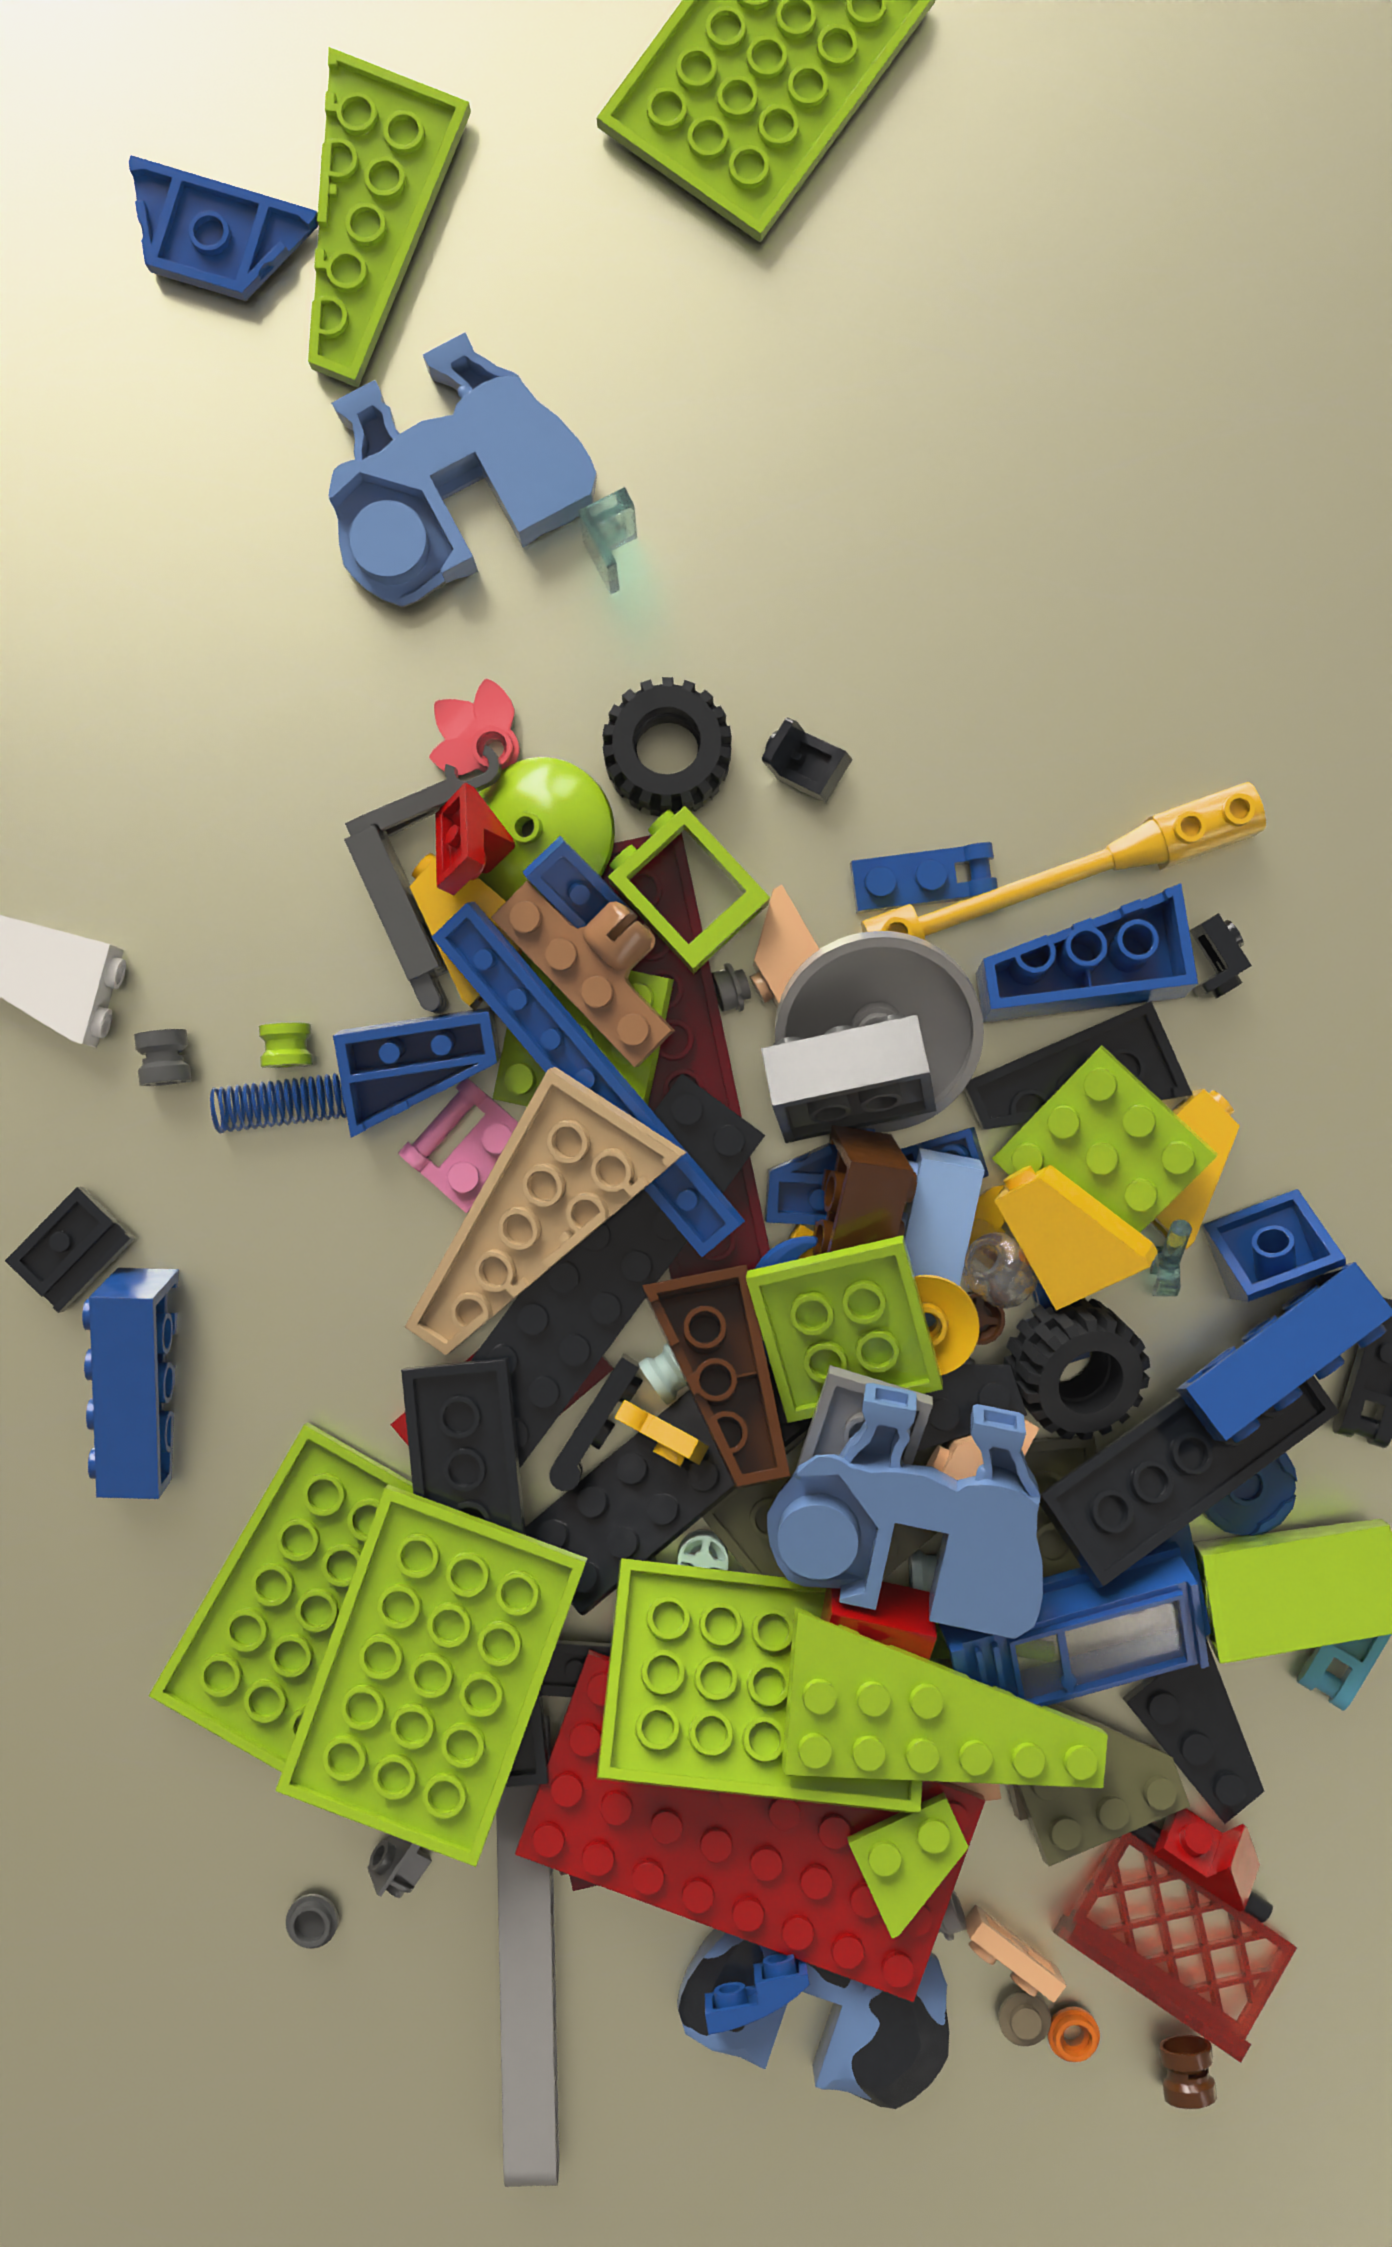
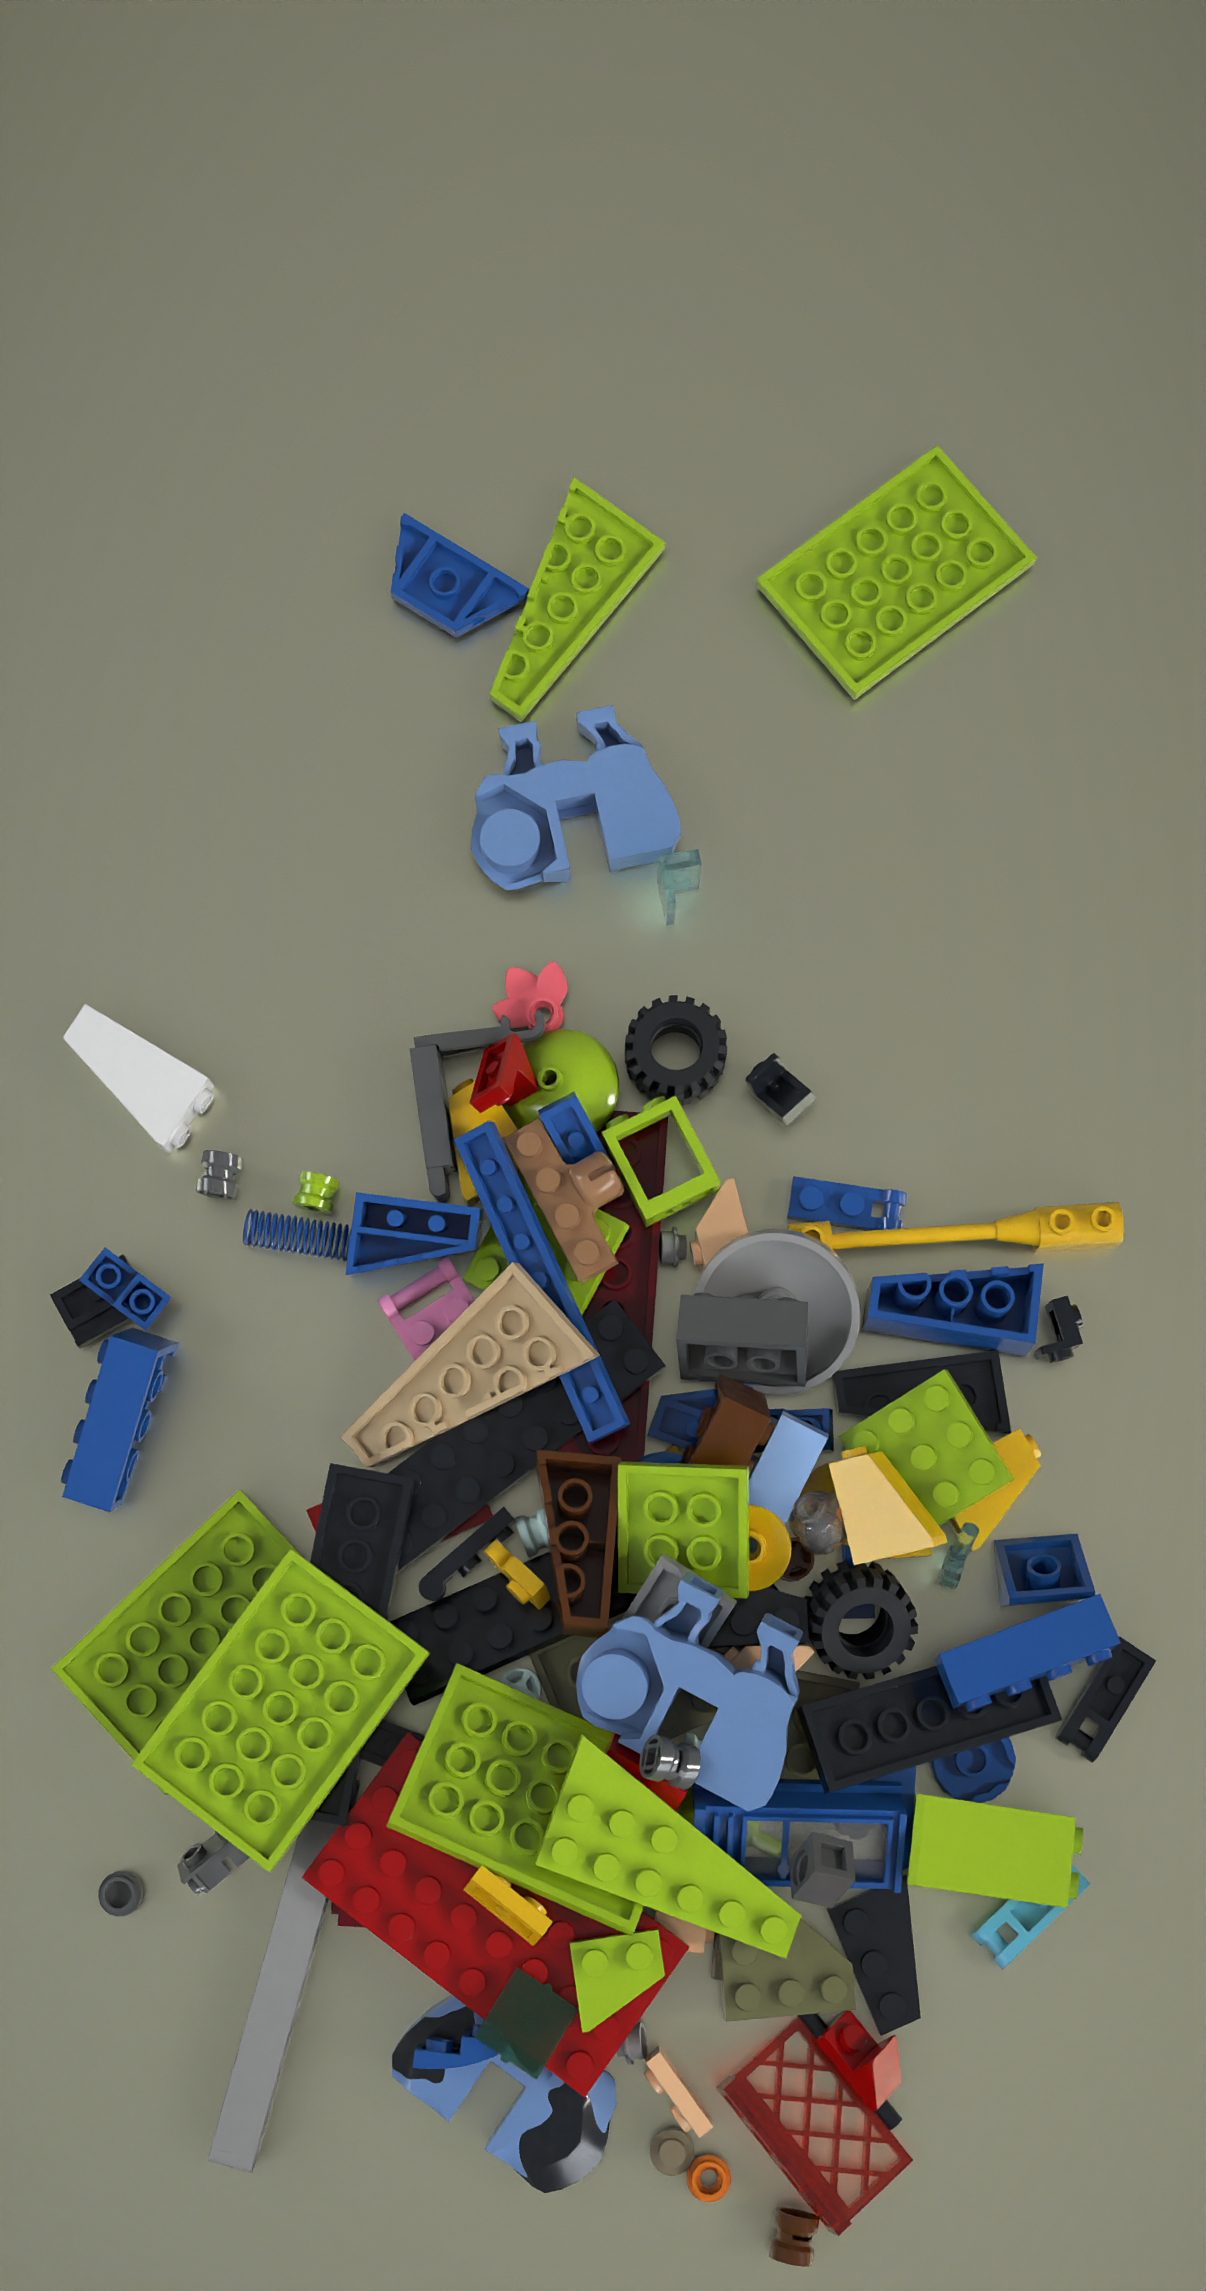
camera: 20 degrees right, 10 degrees down
none -> blue slope [79,1247,172,1331]
none -> yellow plate [463,1865,553,1946]
none -> clear green piece [474,1967,578,2080]
none -> dark grey wheel [639,1734,701,1790]
none -> dark grey brick [790,1832,855,1908]

